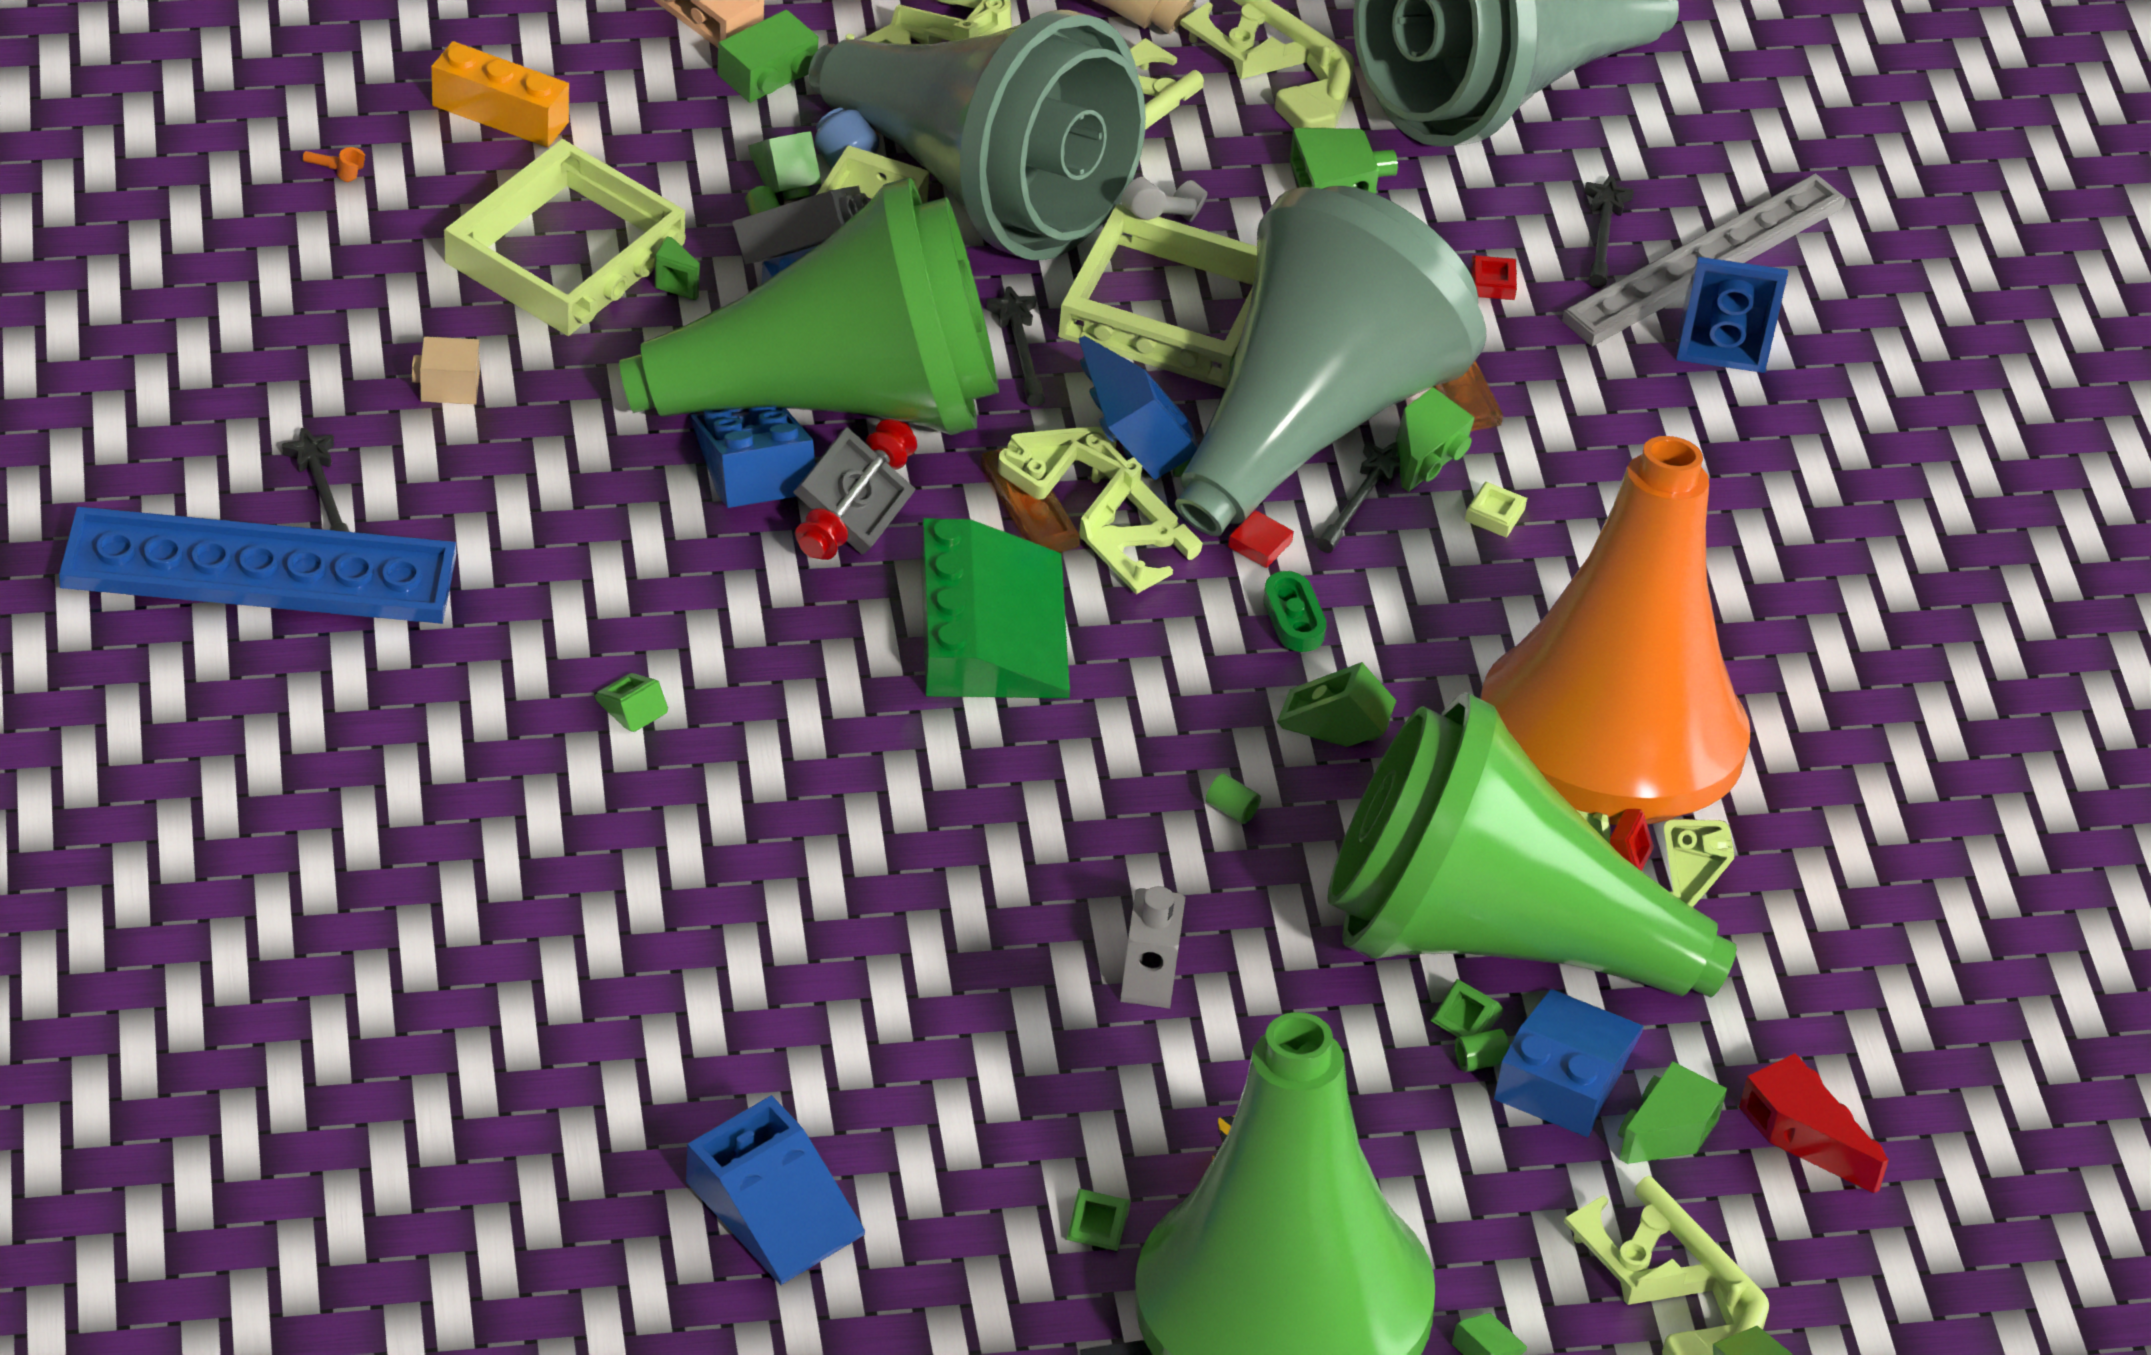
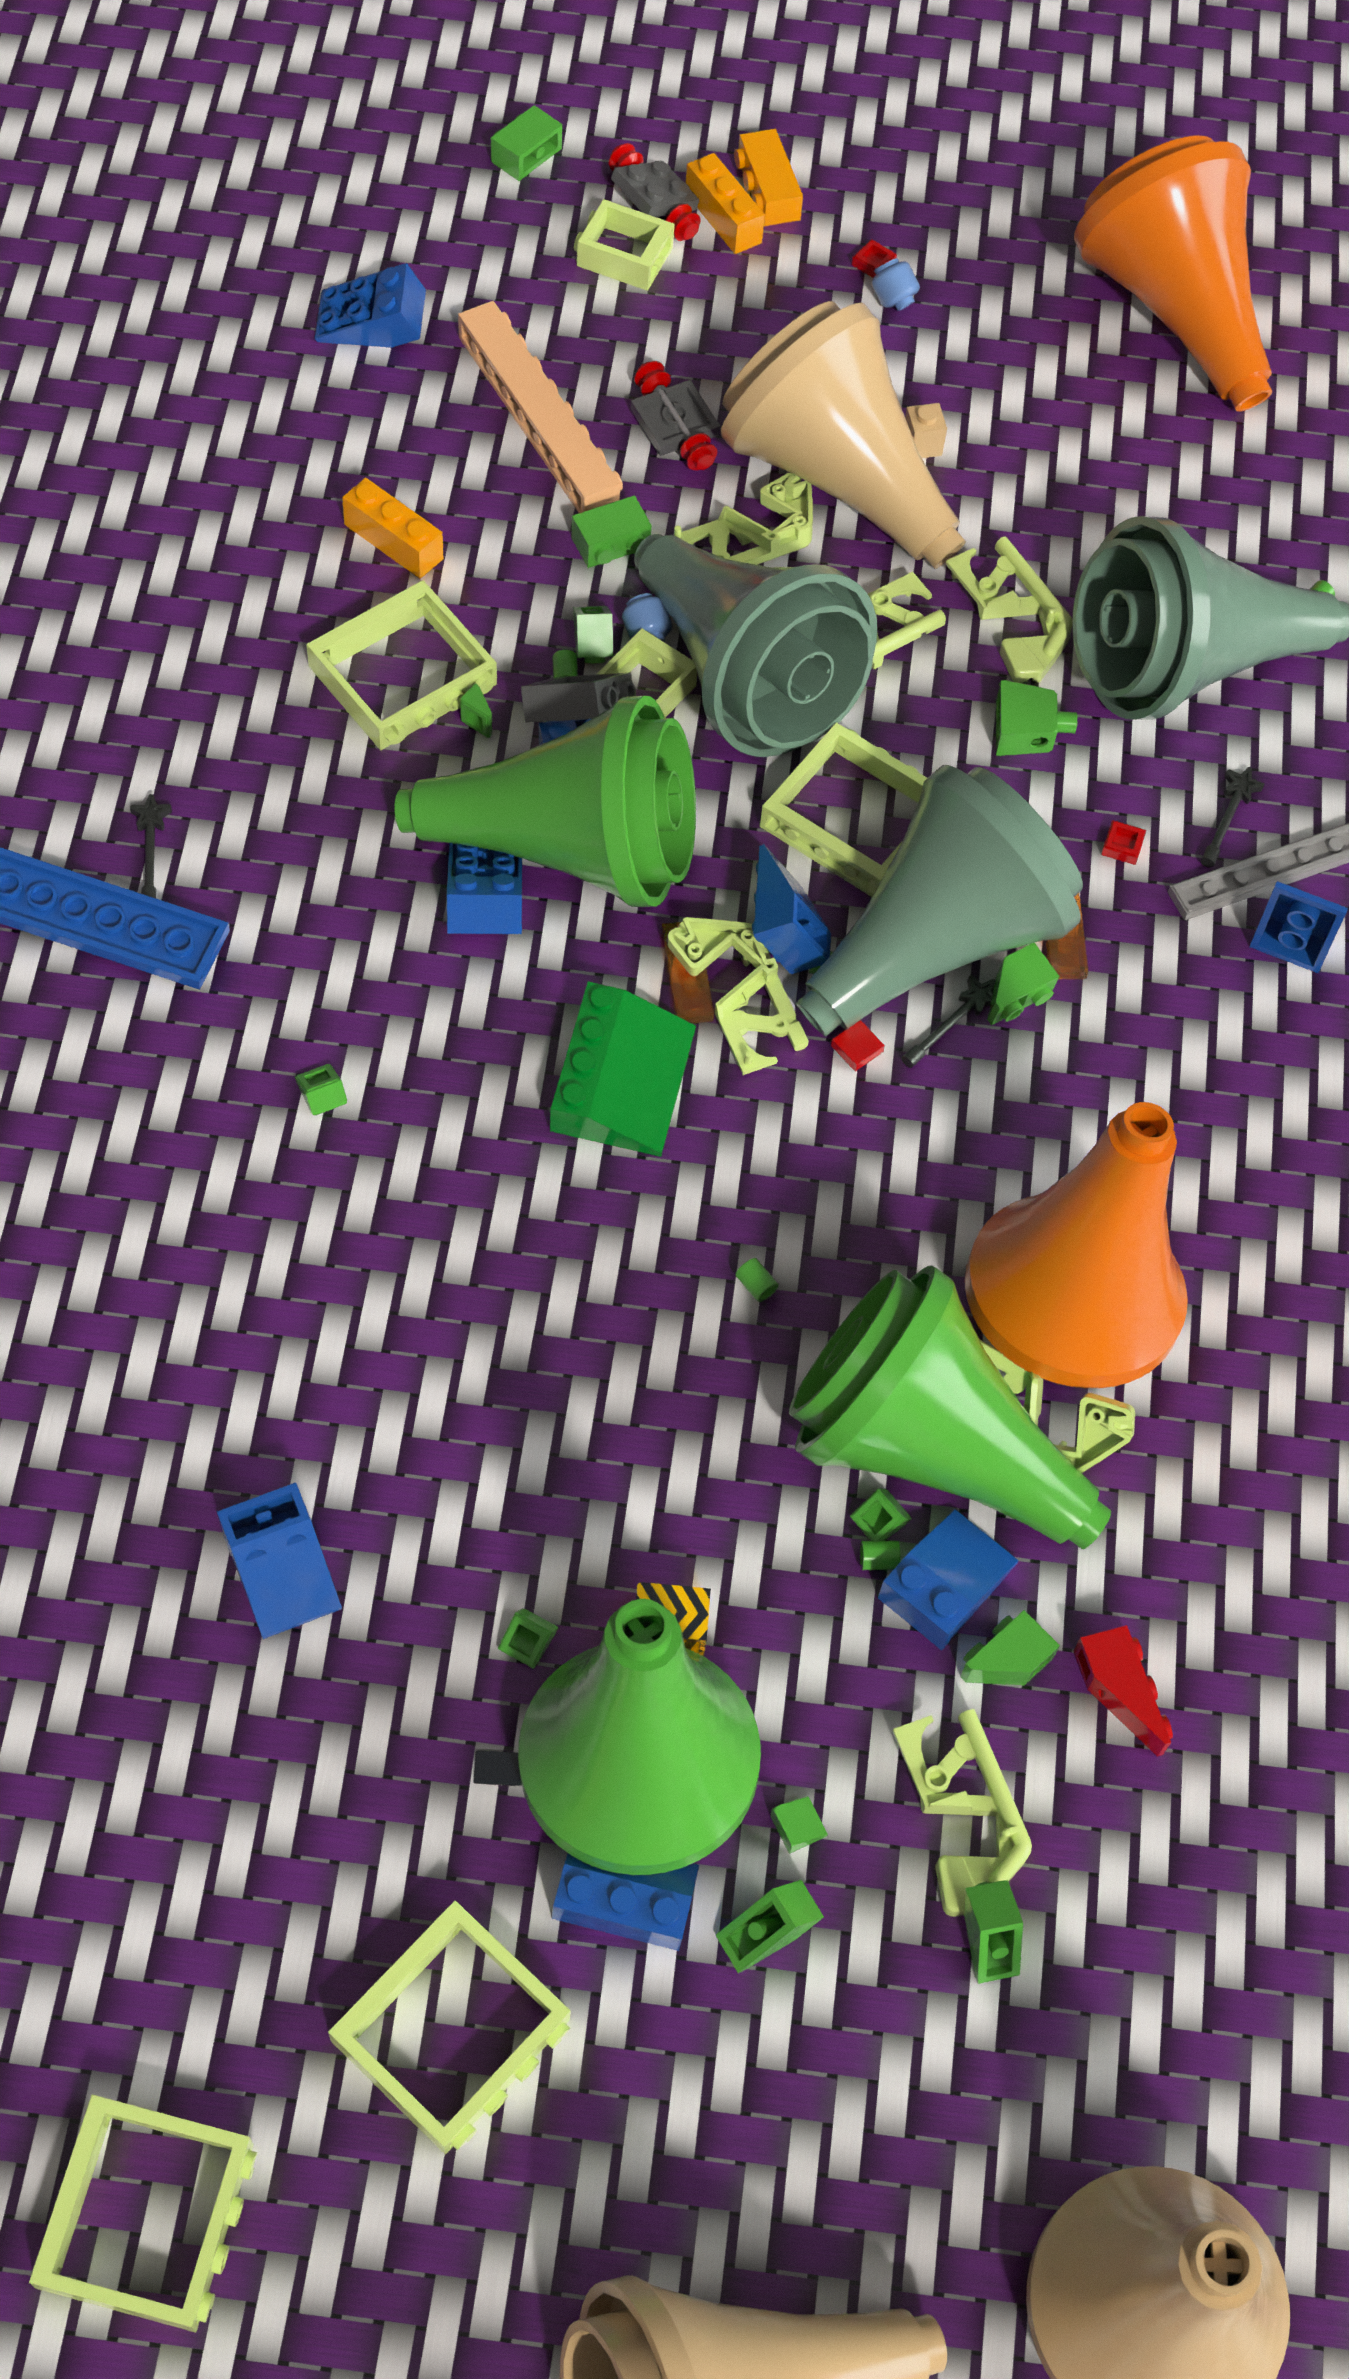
camera: 15 degrees right, 15 degrees up
orange hand [303,147,365,182] -> none
tan brick [412,337,480,405] -> none
dark grey plate [793,419,917,560] -> none
pearl dark grey piece [986,286,1045,407] -> none
light grey torso [1120,886,1186,1009] -> none
light grey bar [1121,177,1208,222] -> none
green plate [1263,571,1326,652] -> none
bright green slope [1277,662,1397,747] -> none
yellowish green tile [1465,481,1527,538] -> none
red tile [1609,809,1654,871] -> none

